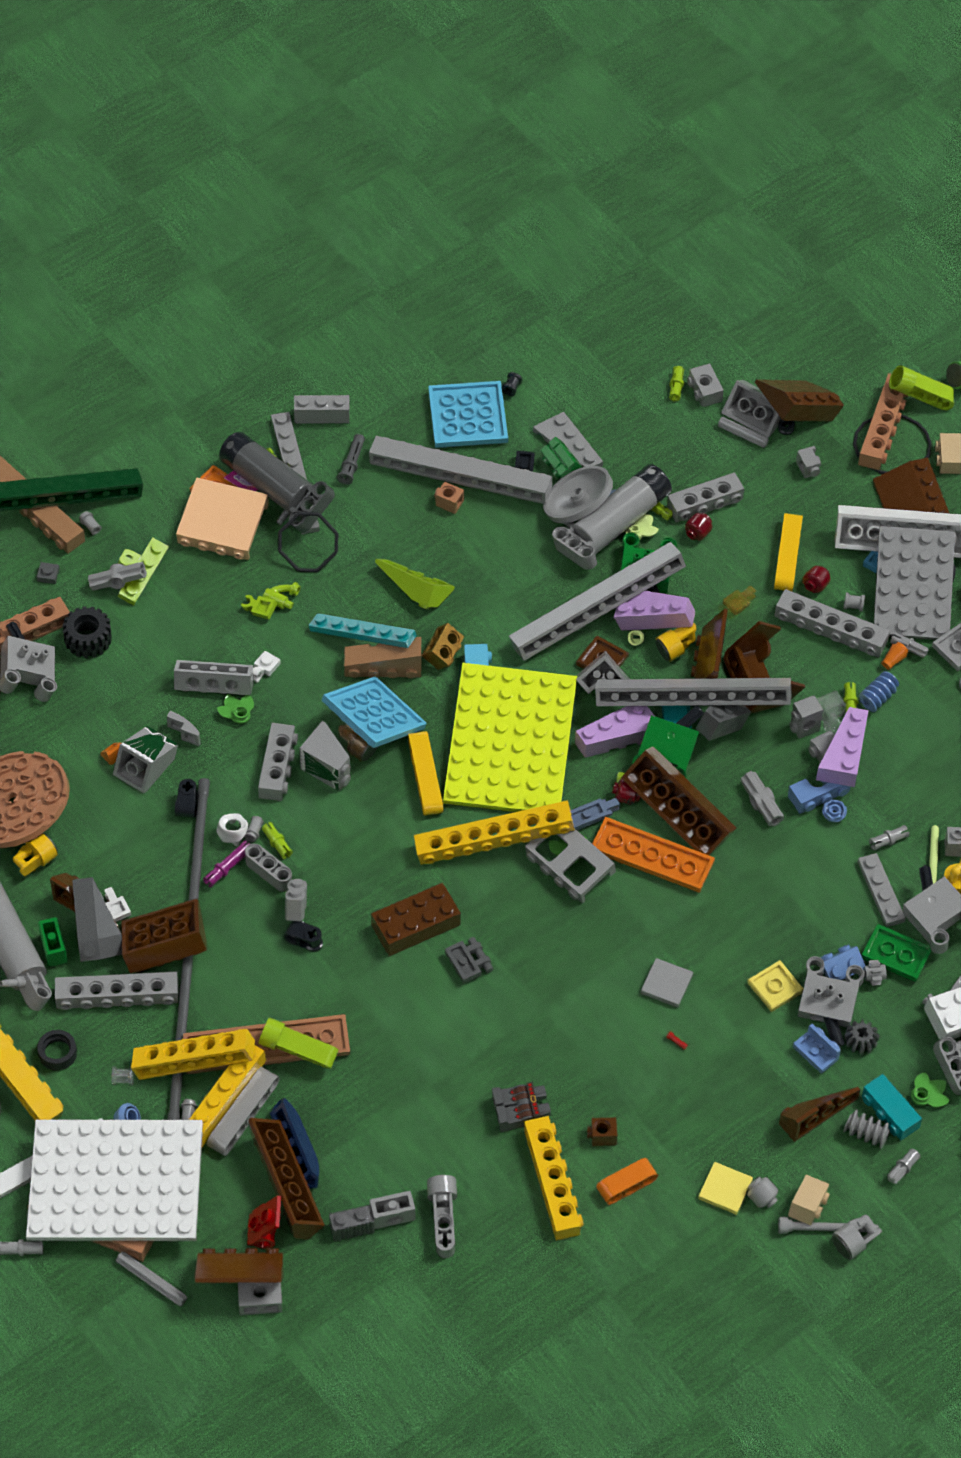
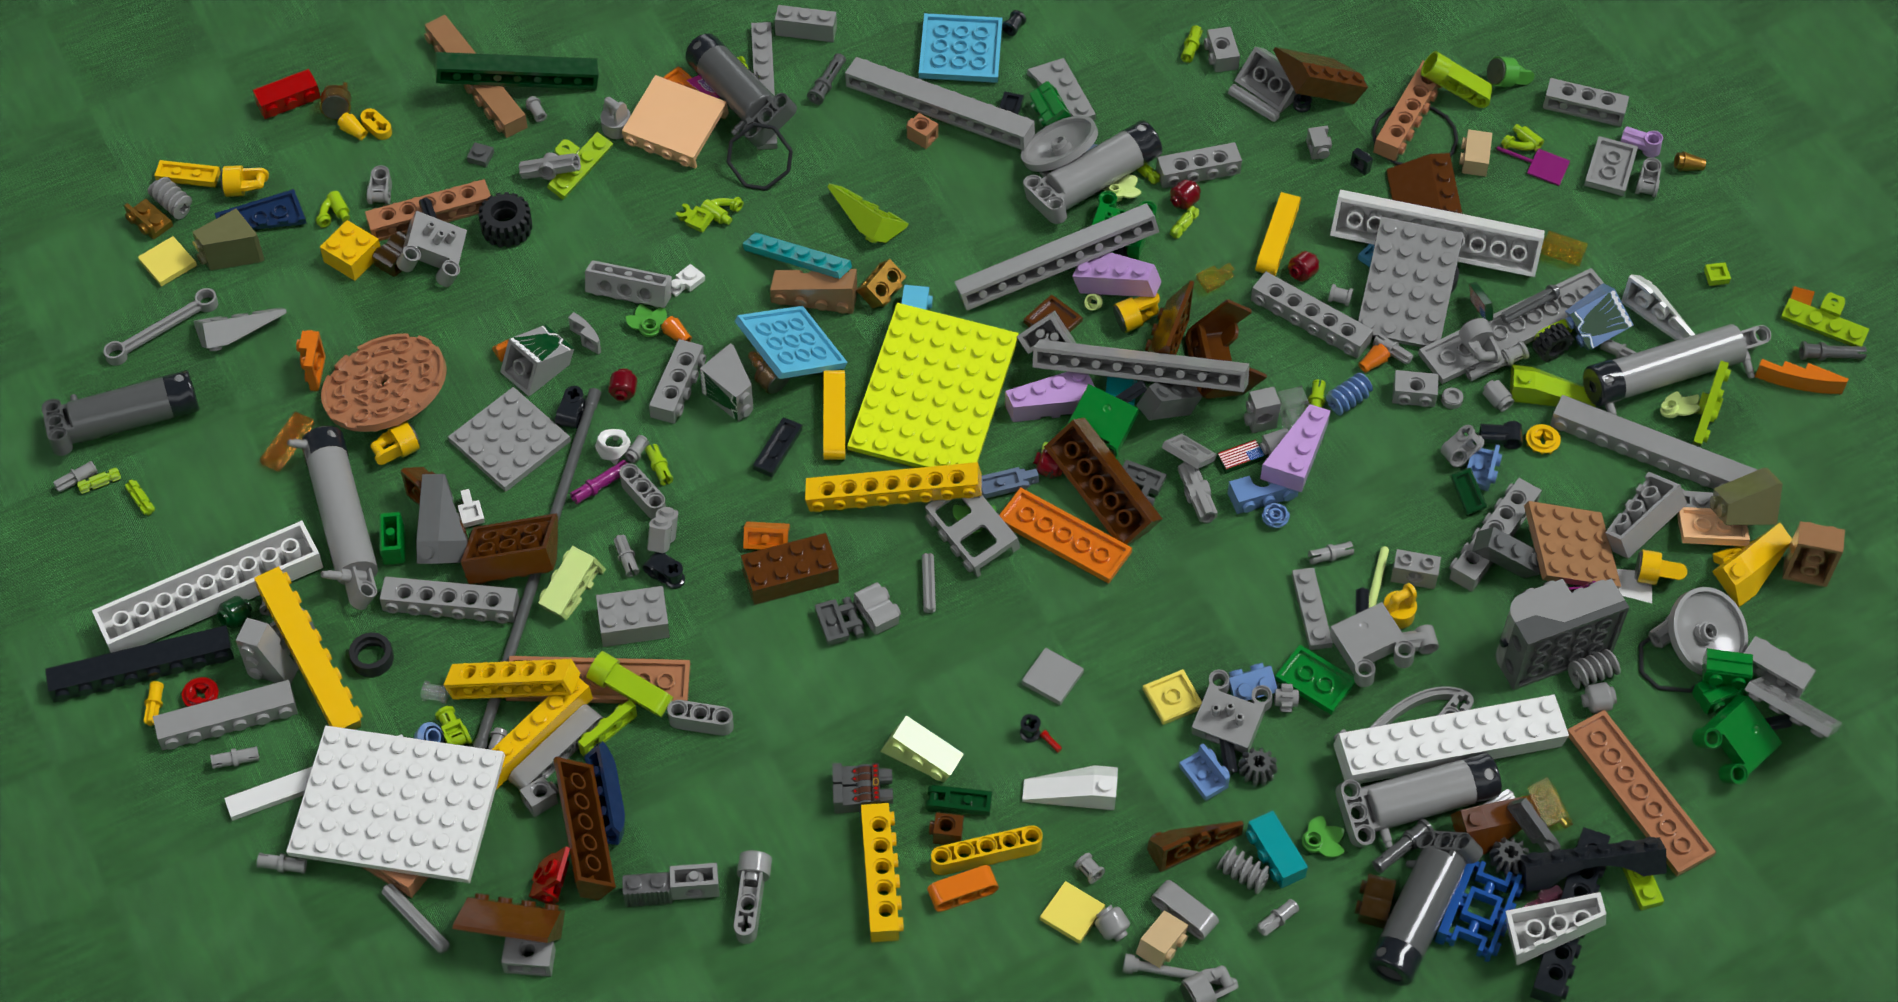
camera: 10 degrees right, 0 degrees up
none -> lime connector [435,706,472,745]
none -> light grey plate [448,387,571,492]
none -> light grey brick [520,776,558,818]
none -> yellowish green wedge [538,546,606,620]
none -> lime plate [578,699,637,756]
none -> light grey brick [596,586,670,647]
none -> light grey piece [600,97,631,139]
none -> dark red head [608,368,638,402]
none -> light grey axle [614,535,640,577]
none -> orange cone [661,316,692,342]
none -> light grey beam [667,700,734,736]
none -> orange panel [743,522,790,550]
none -> black plate [753,417,803,478]
none -> light grey brick [854,582,901,635]
none -> yellowish green wedge [880,716,963,782]
none -> light grey axle [922,553,936,613]
none -> dark green plate [925,785,992,816]
none -> yellow beam [931,825,1043,875]
none -> black bush [1020,714,1041,743]
none -> white wedge [1022,765,1118,810]
none -> light grey bush [1074,853,1105,884]
none -> dark grey plate [1123,460,1166,506]
none -> light grey beam [1151,880,1219,940]
none -> light grey tile [1161,434,1217,469]
none -> lime axle [1170,206,1199,239]
none -> tile [1216,439,1265,473]
none -> black plate [1350,148,1373,176]
none -> light grey brick [1392,370,1438,407]

